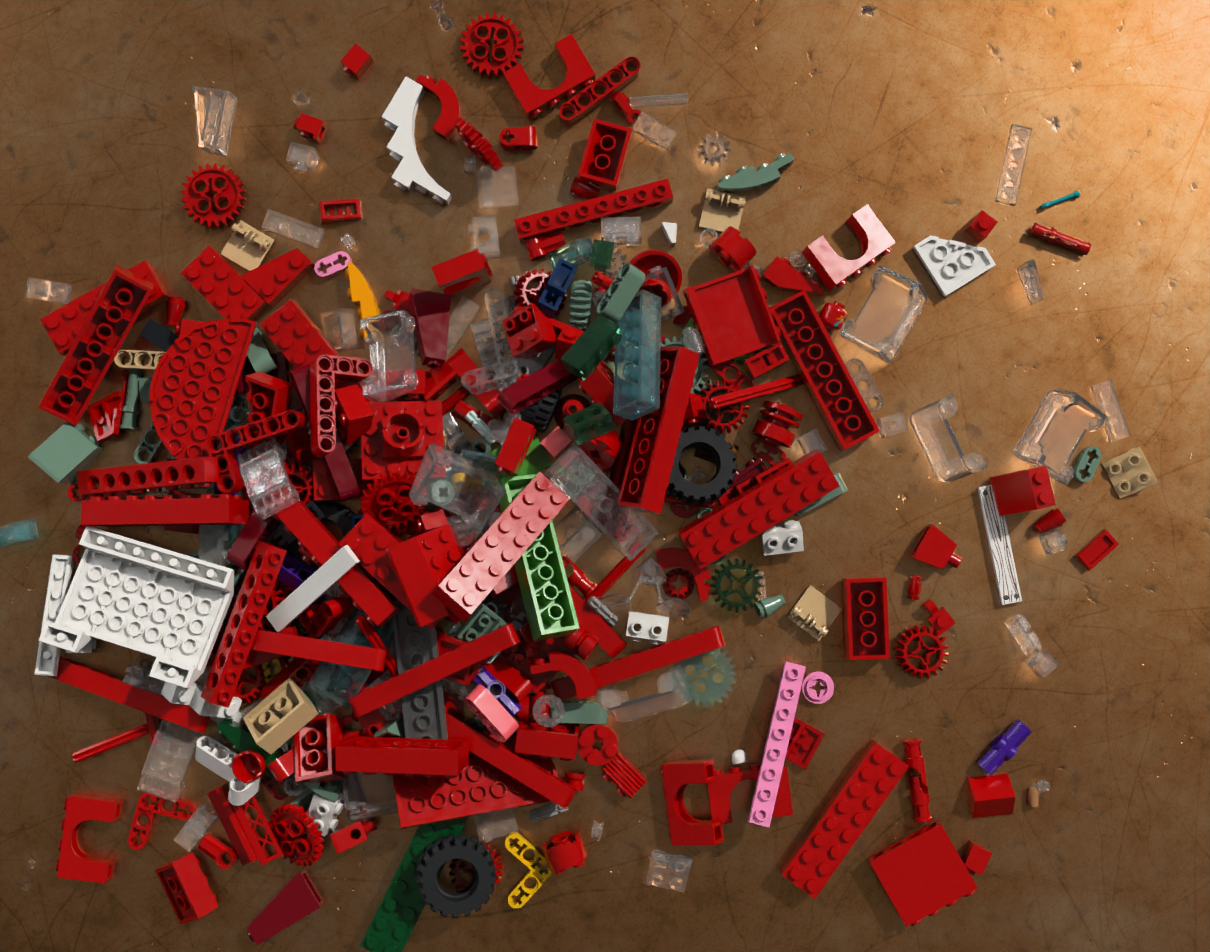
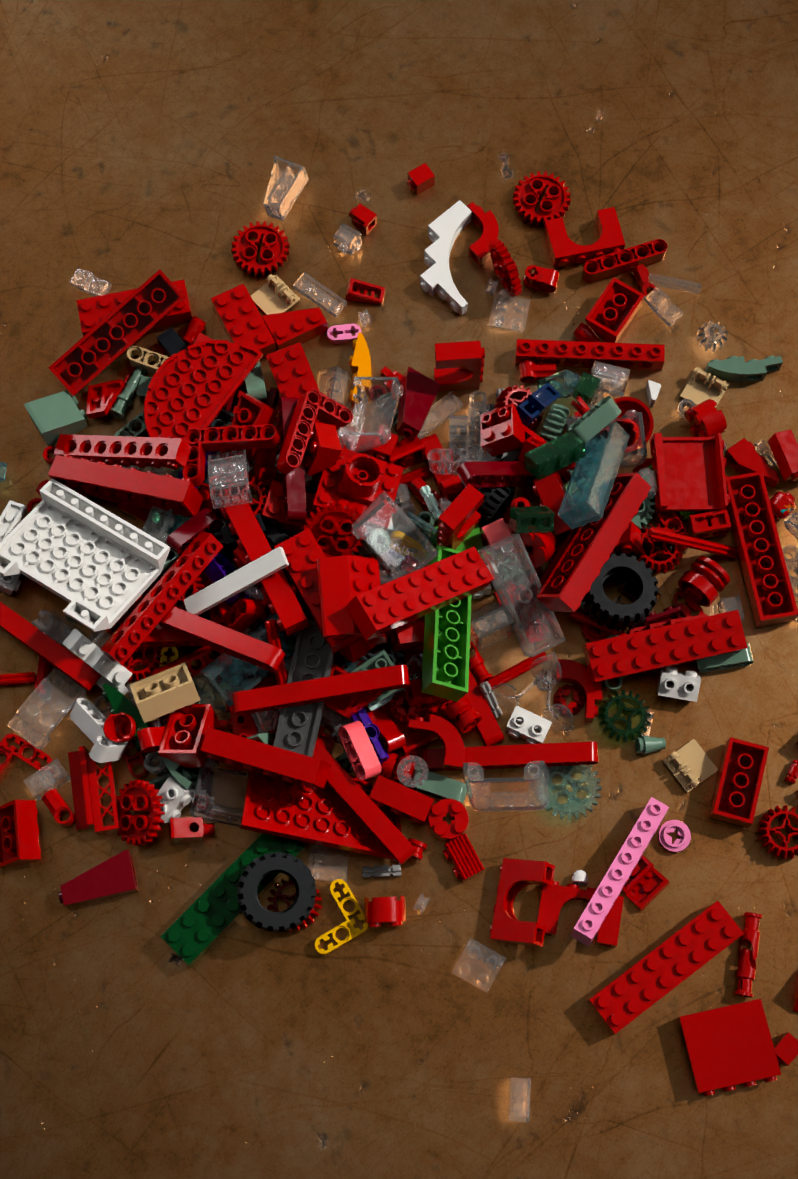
camera: 20 degrees right, 15 degrees down
clear brick [469,215,501,259] -> none

